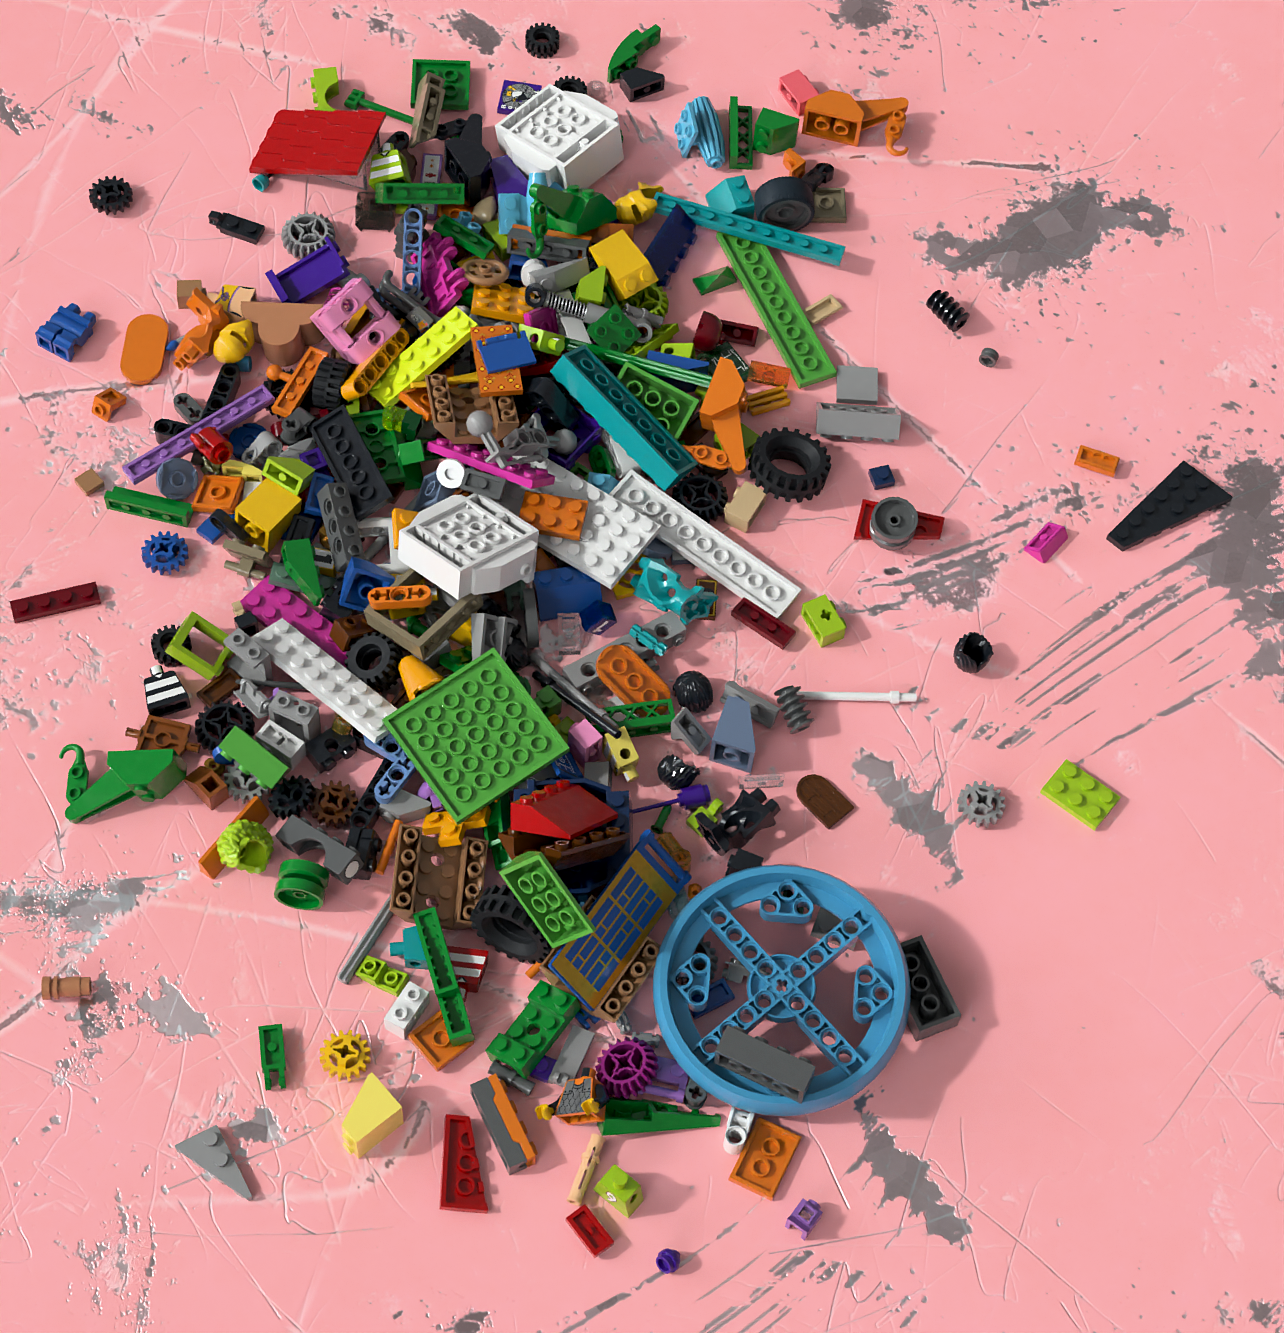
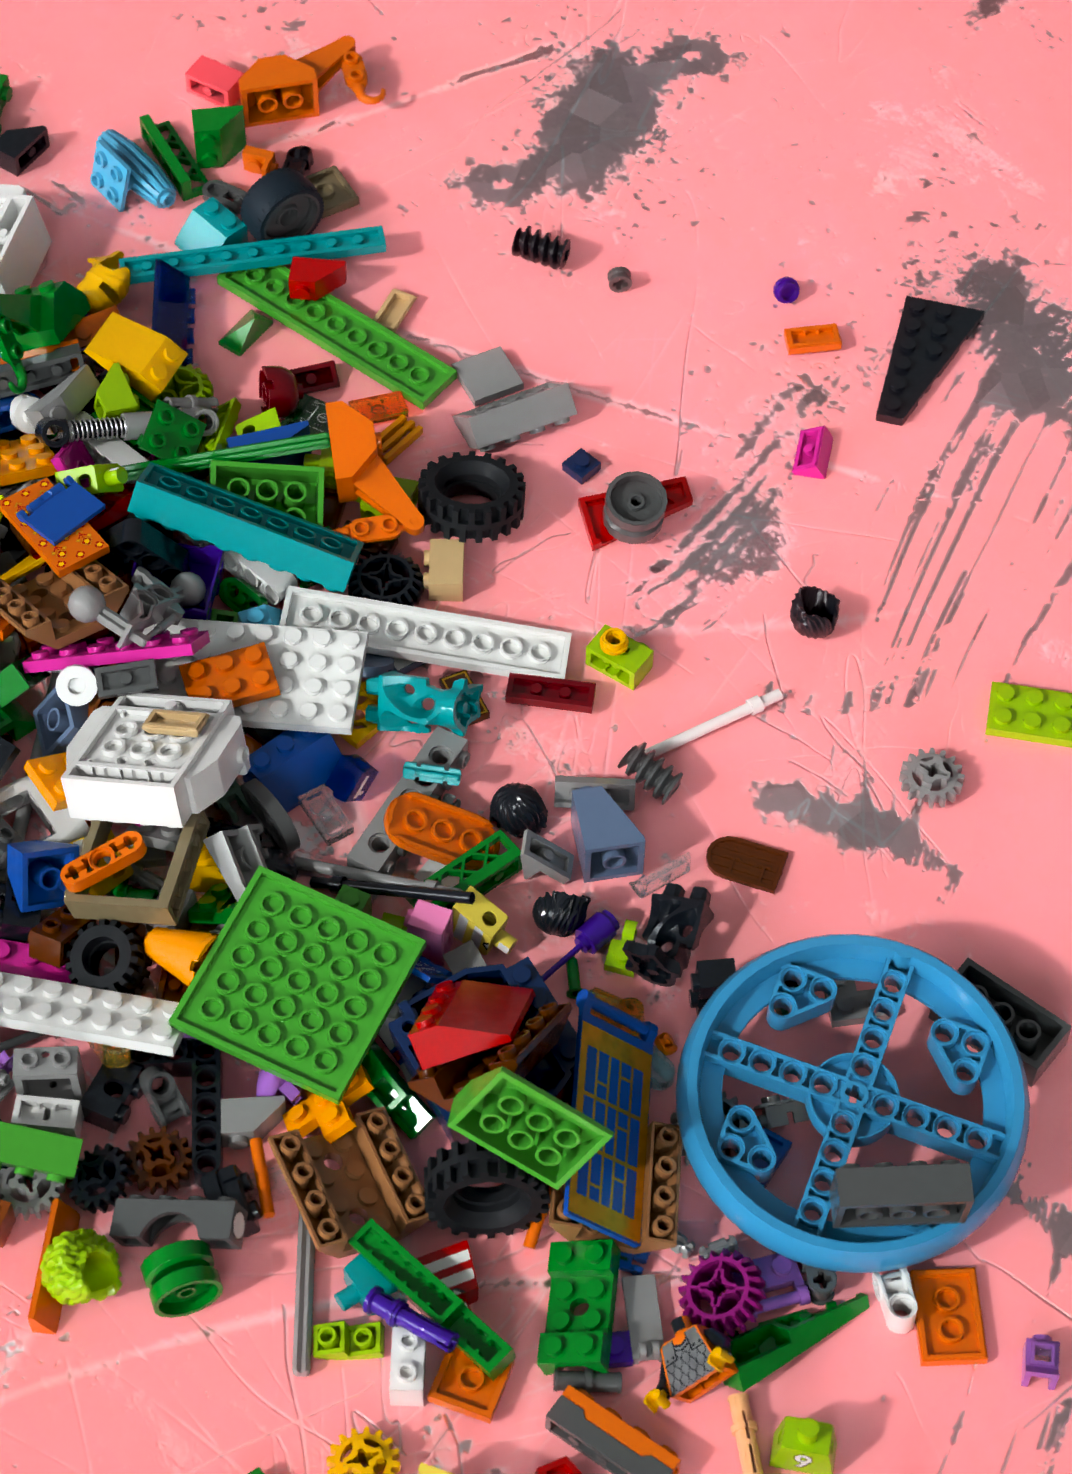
camera: 25 degrees left, 5 degrees down
medium blue beam [363,734,417,804] -> none
none -> dark grey piece [139,1066,191,1129]
none -> tan tile [141,709,209,737]
none -> dark grey plate [202,180,247,216]
none -> red slope [288,257,347,301]
none -> dark purple pin [363,1285,460,1353]
none -> yellow plate [600,628,629,656]
none -> dark purple plate [773,277,800,303]

